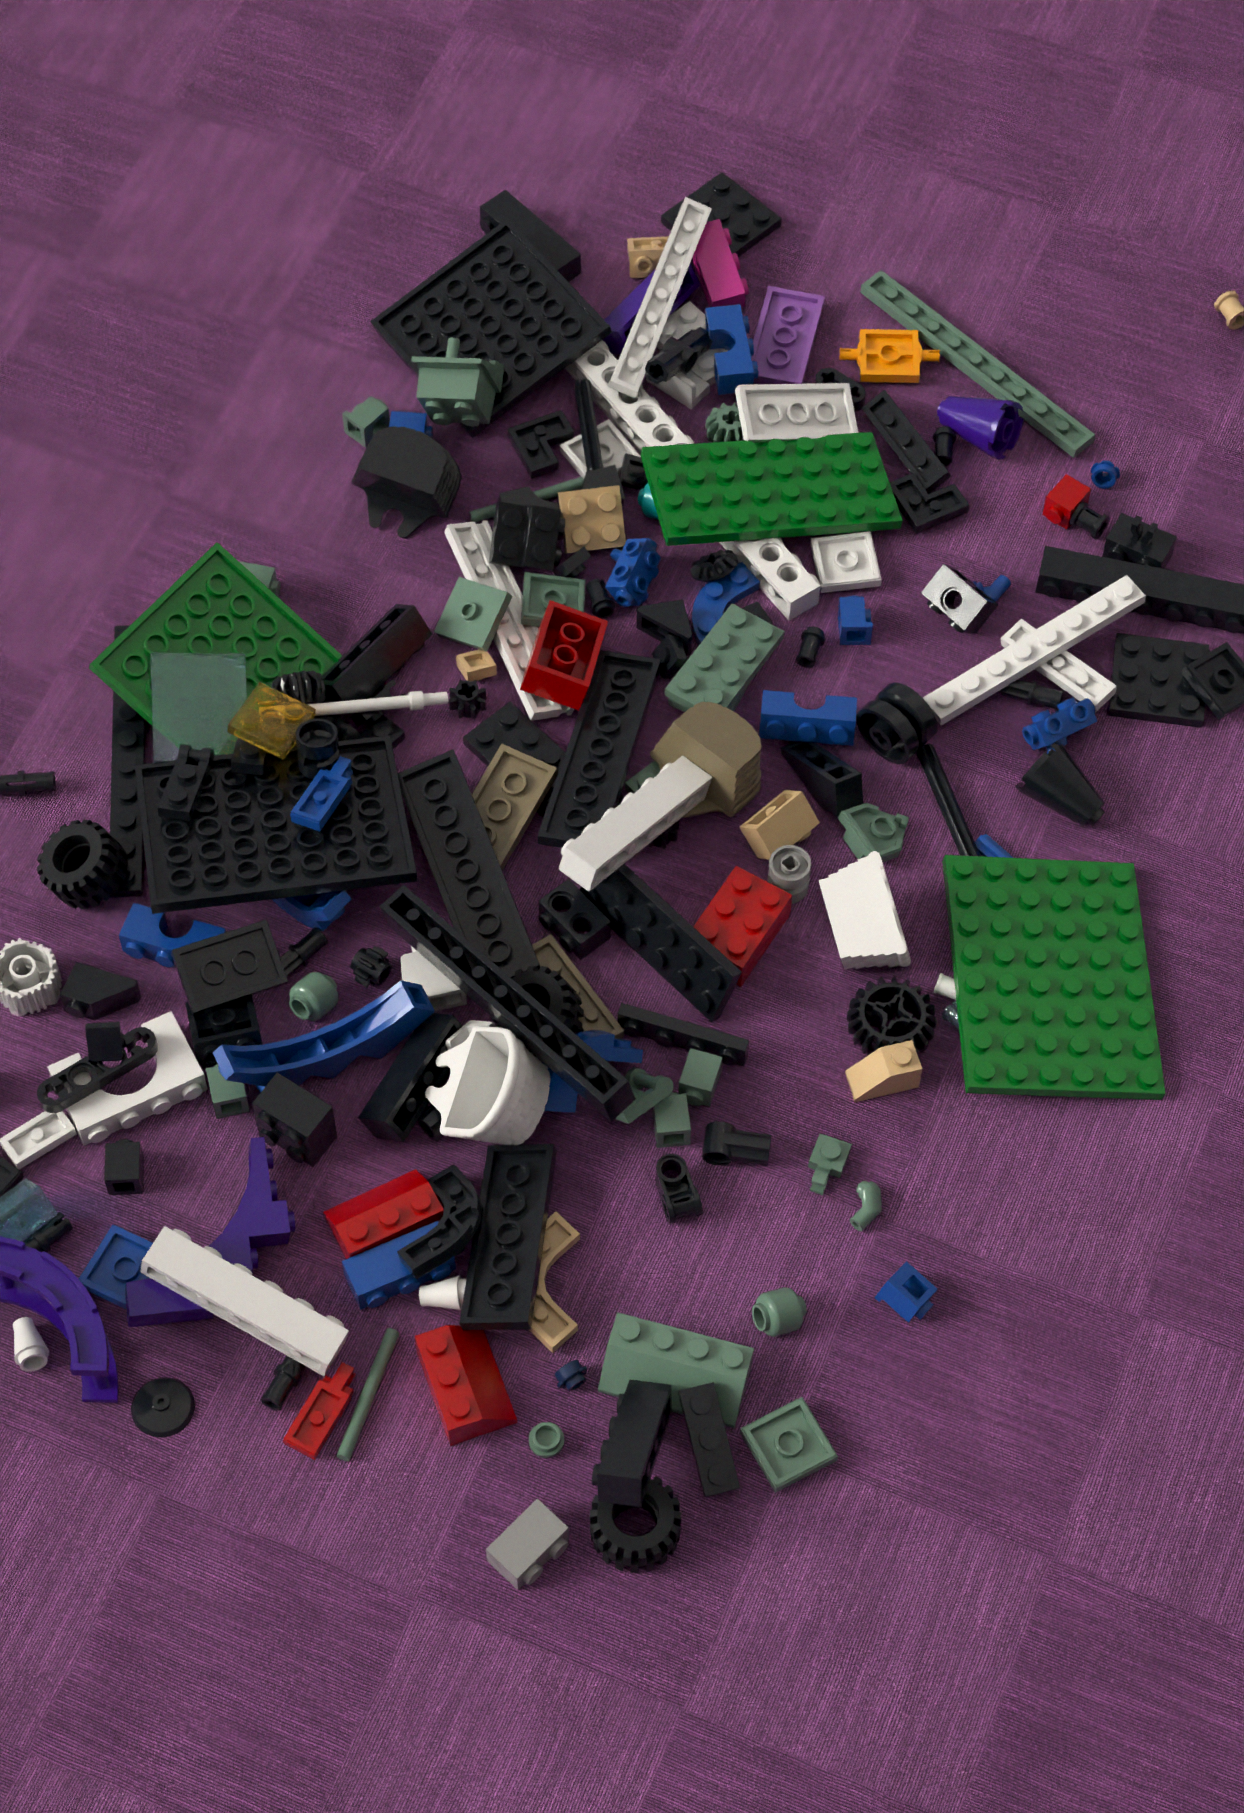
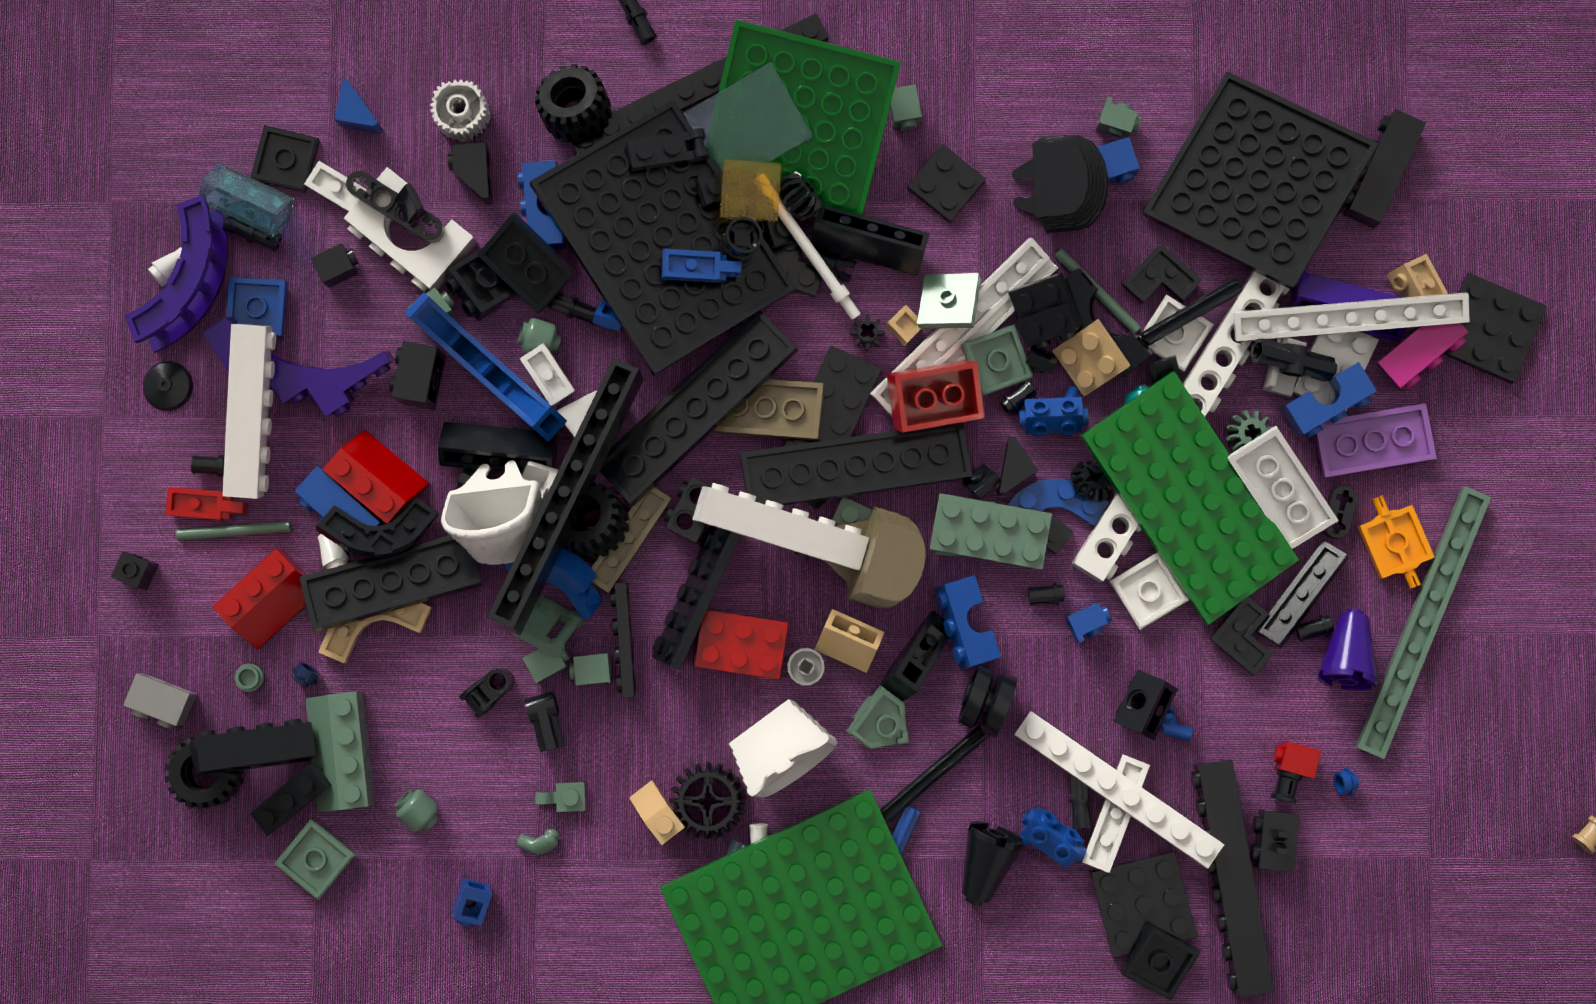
camera: 70 degrees right, 25 degrees up
black gear [350,945,392,988] -> none
sand green piece [411,337,504,427] -> none
none -> black brick [111,551,159,590]
none -> white panel [520,343,576,407]
none -> black plate [907,144,986,223]

